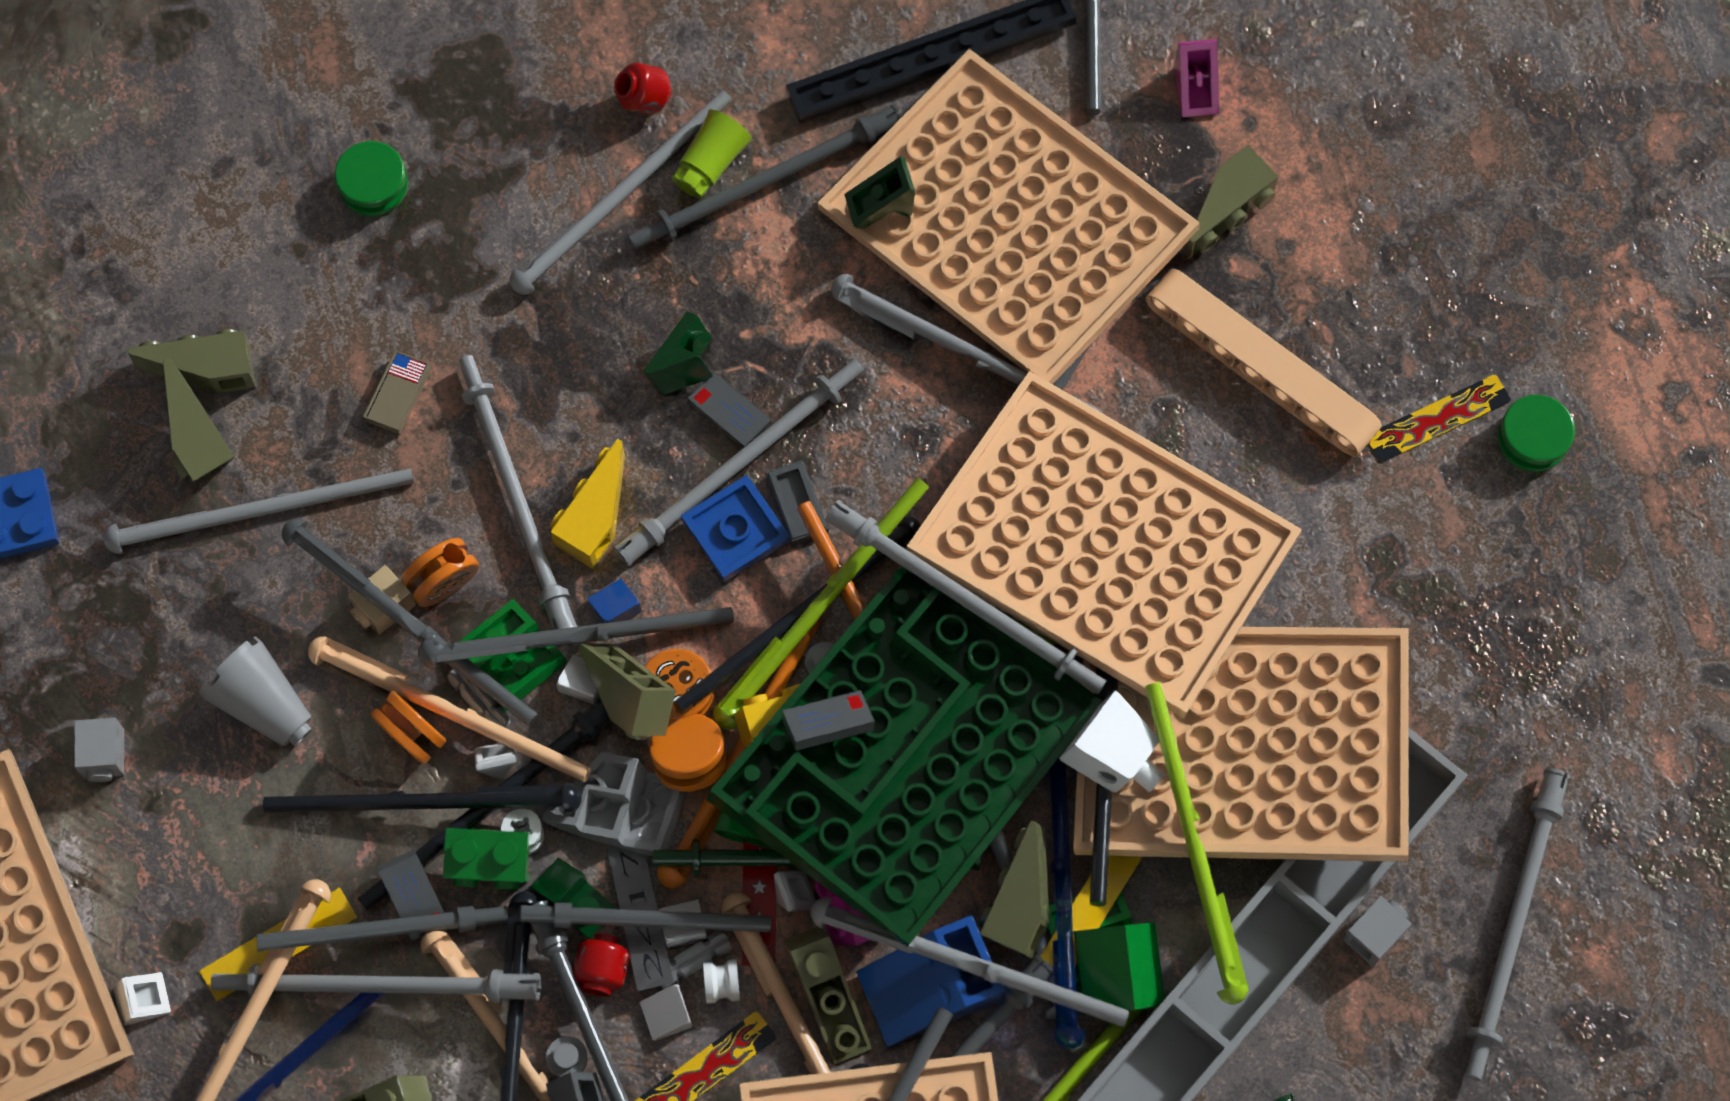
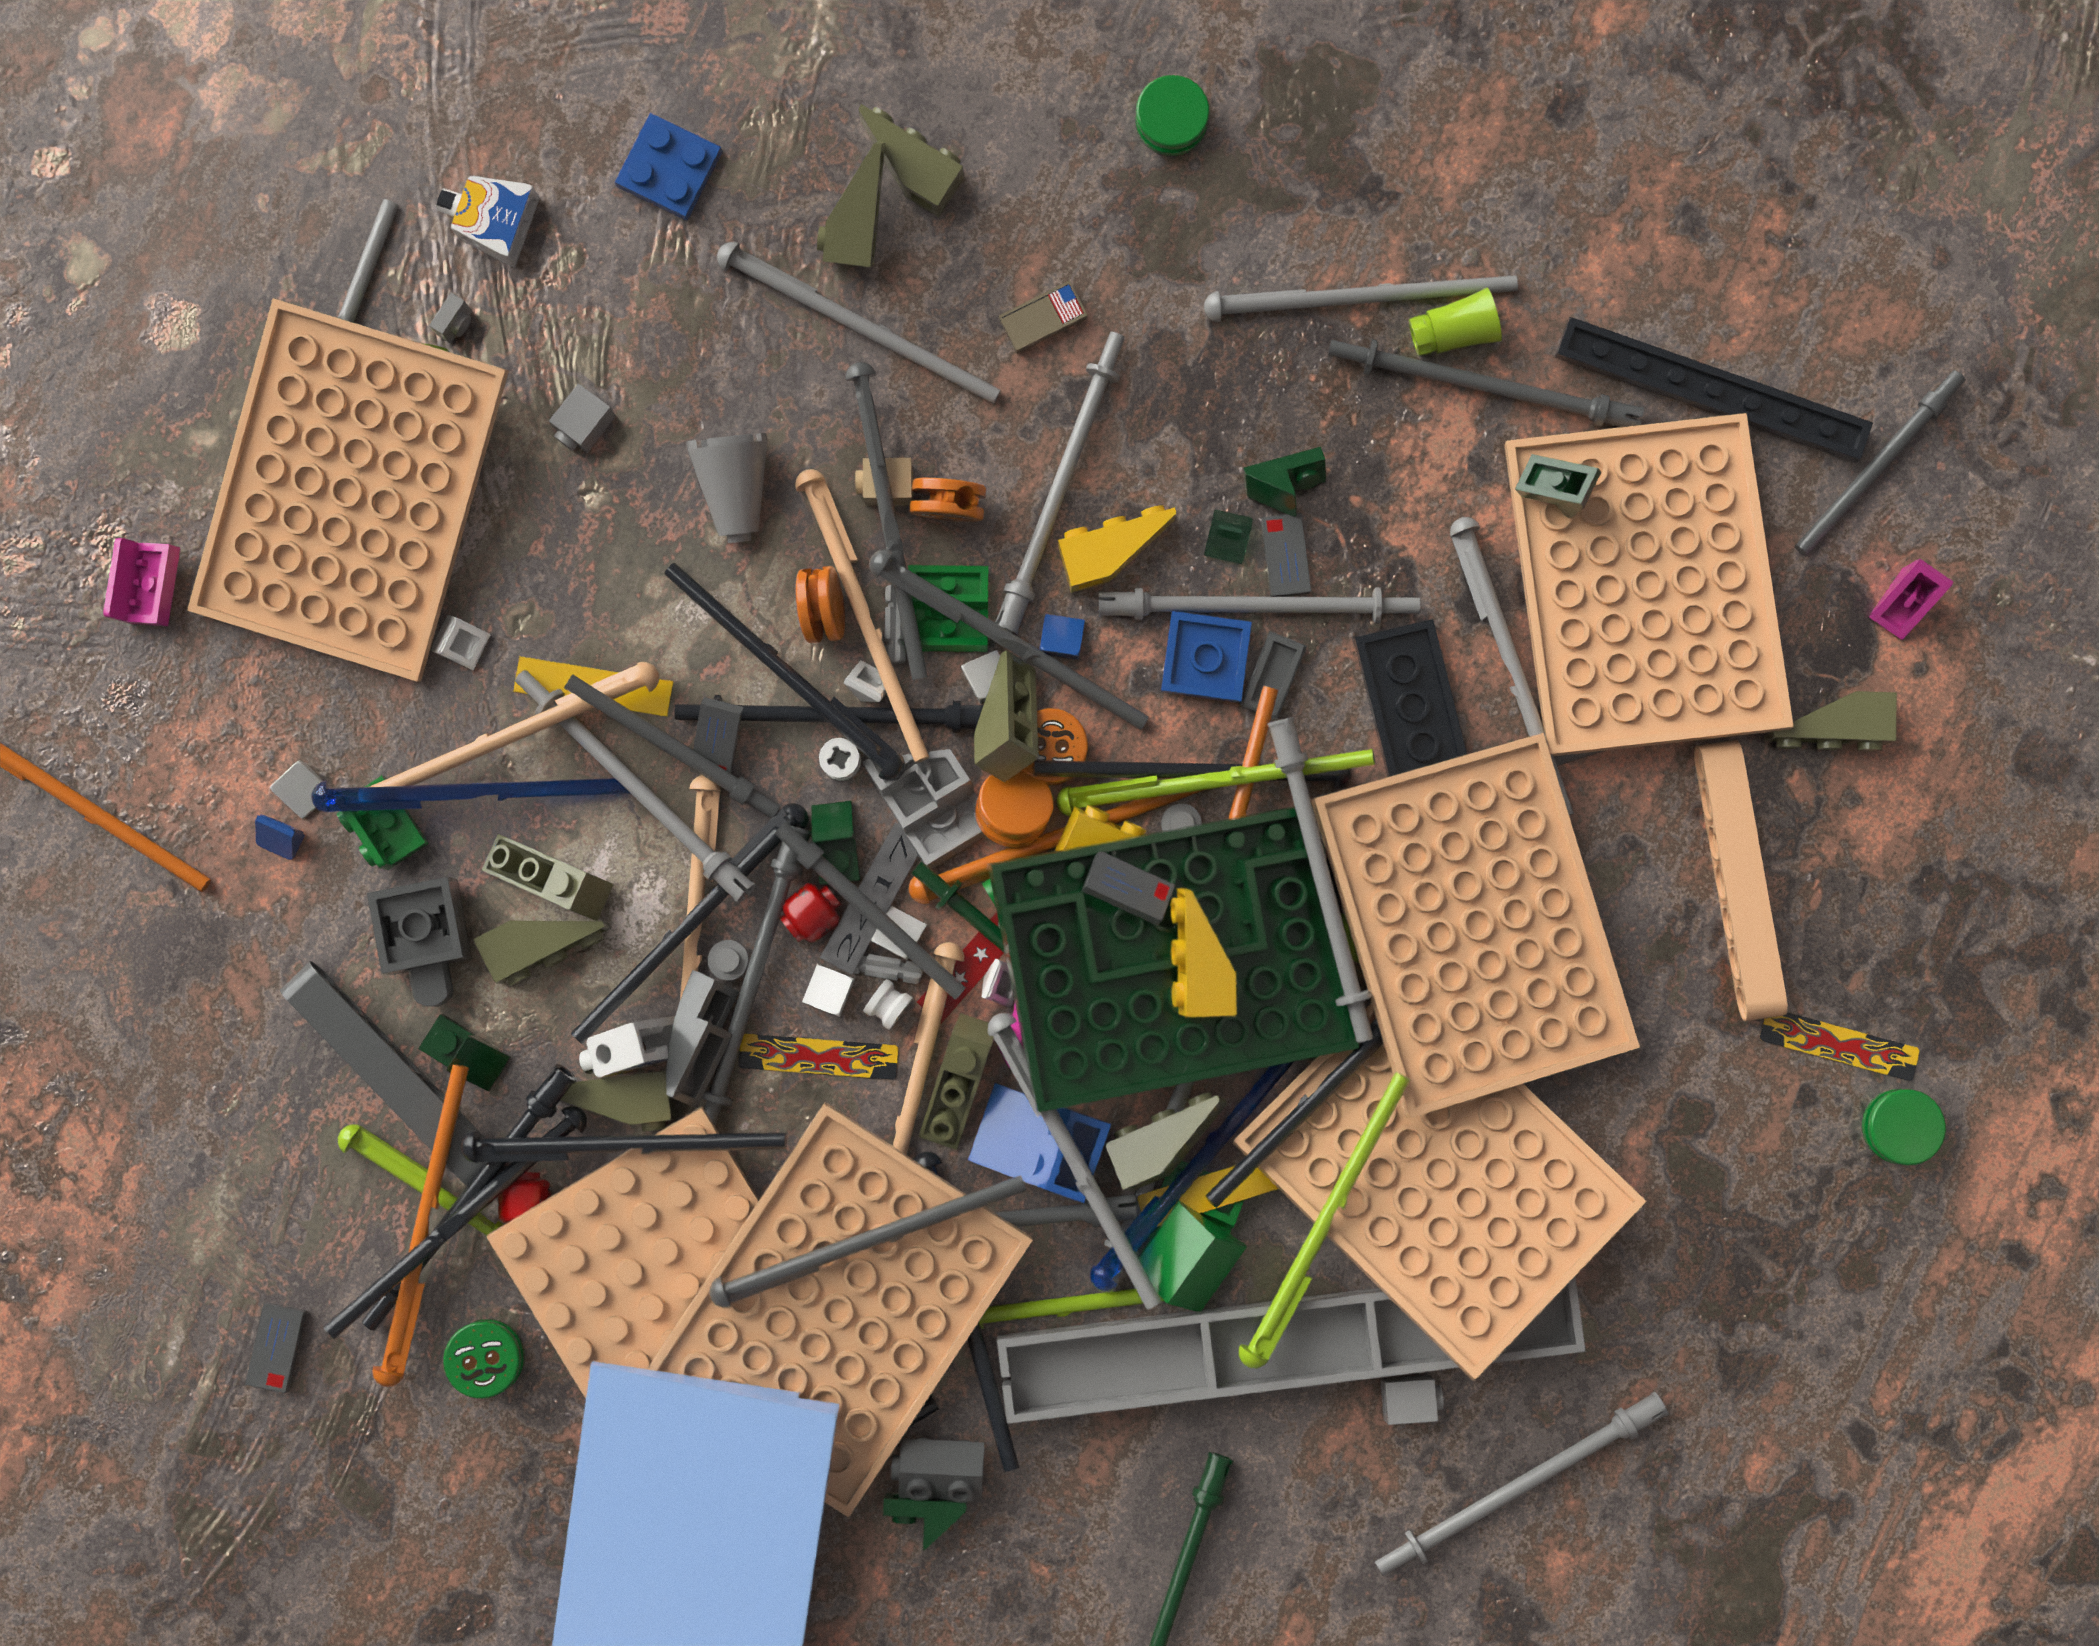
camera: 40 degrees right, 15 degrees up
green bracket [443,828,530,889] -> none
red head [614,62,672,115] -> none
white torso [1059,691,1165,792] -> none
none -> yellow slope [1171,888,1236,1017]
none -> clear green slope [1204,510,1253,564]
none -> black plate [1353,619,1467,777]

